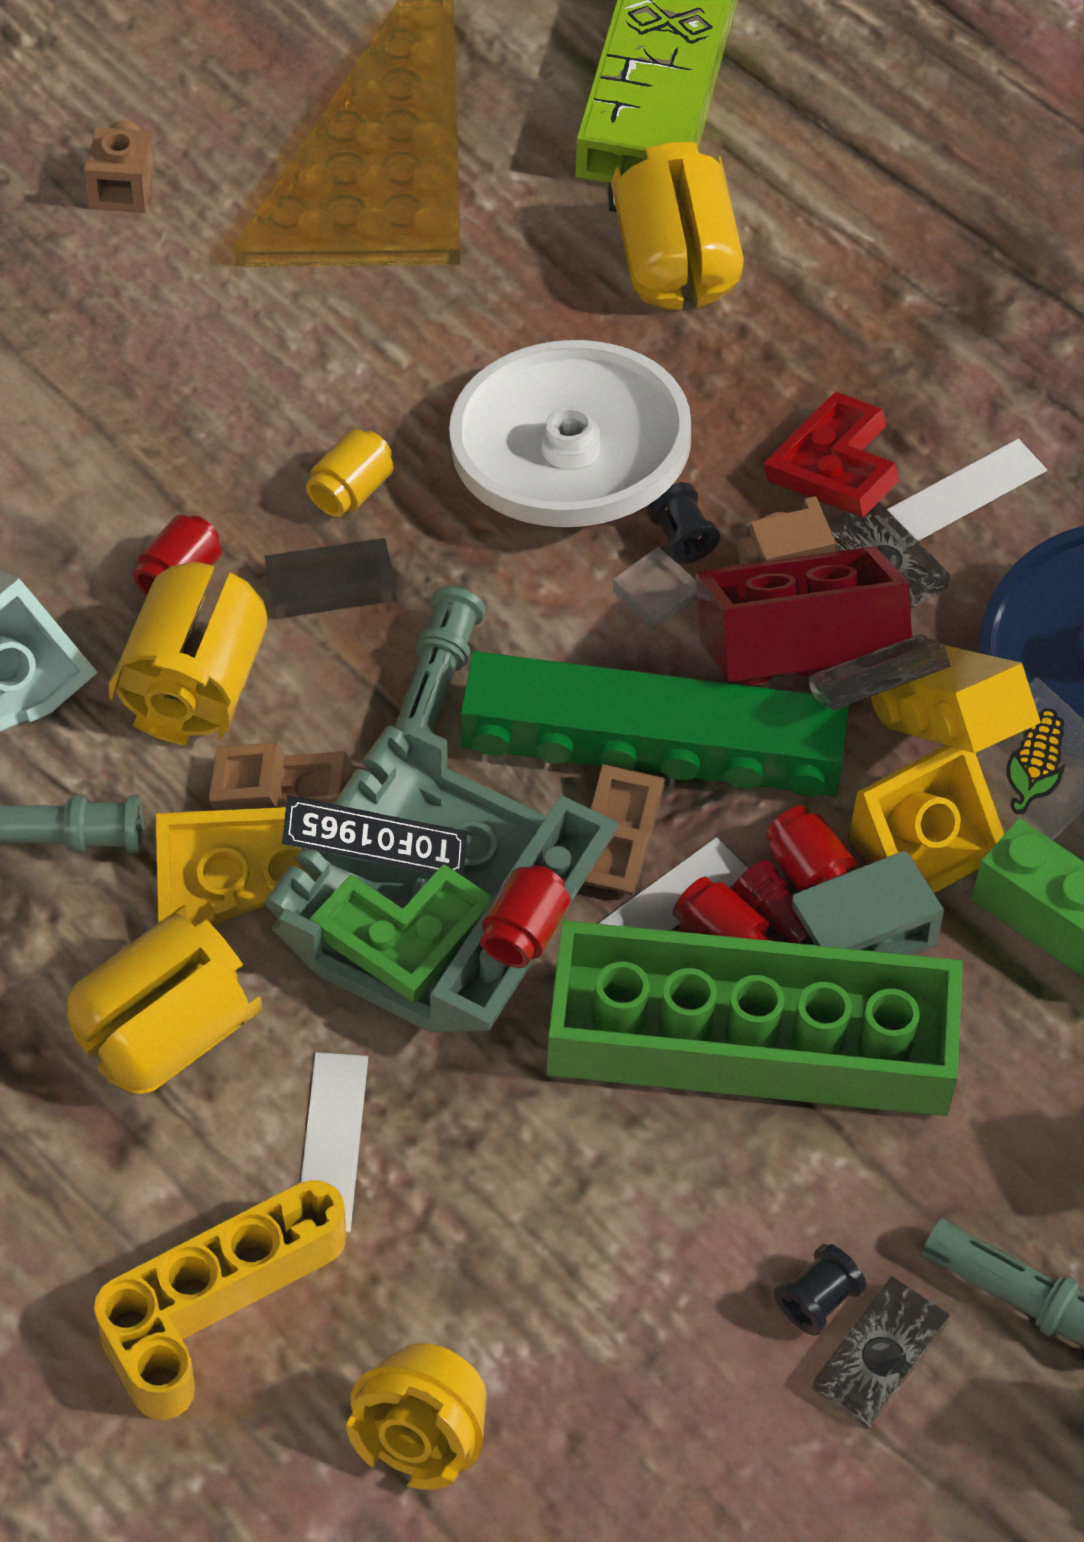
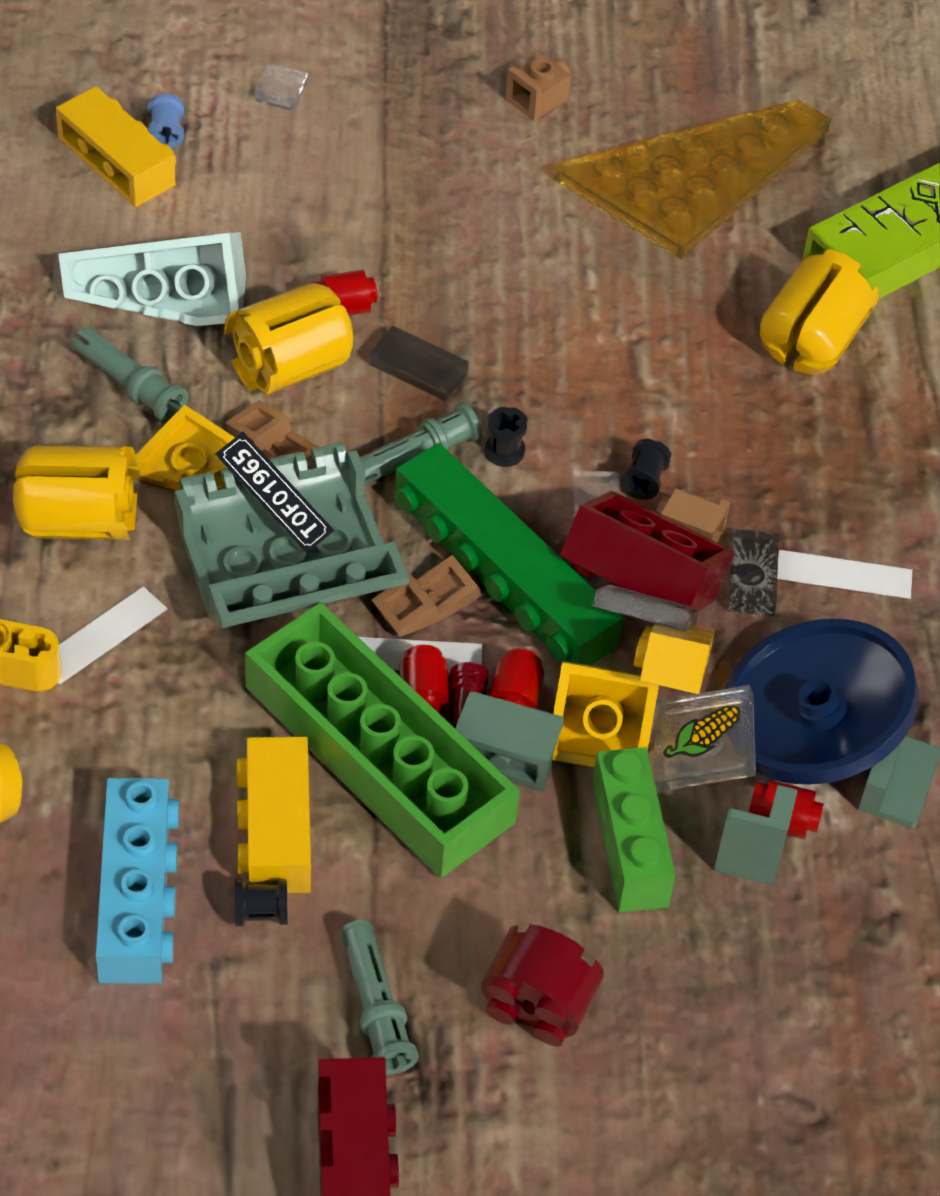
camera: 40 degrees right, 5 degrees down
yellow brick [306,429,394,517] -> none
bright green plate [309,864,494,1003] -> none
white dish [449,340,691,527] -> none
red brick [480,865,571,968] -> none
red plate [764,391,899,518] -> none
clear smoke tile [812,1276,950,1429] -> none
none -> medium azure brick [96,778,180,984]
none -> yellow brick [237,737,311,893]
none -> black bush [485,407,528,467]

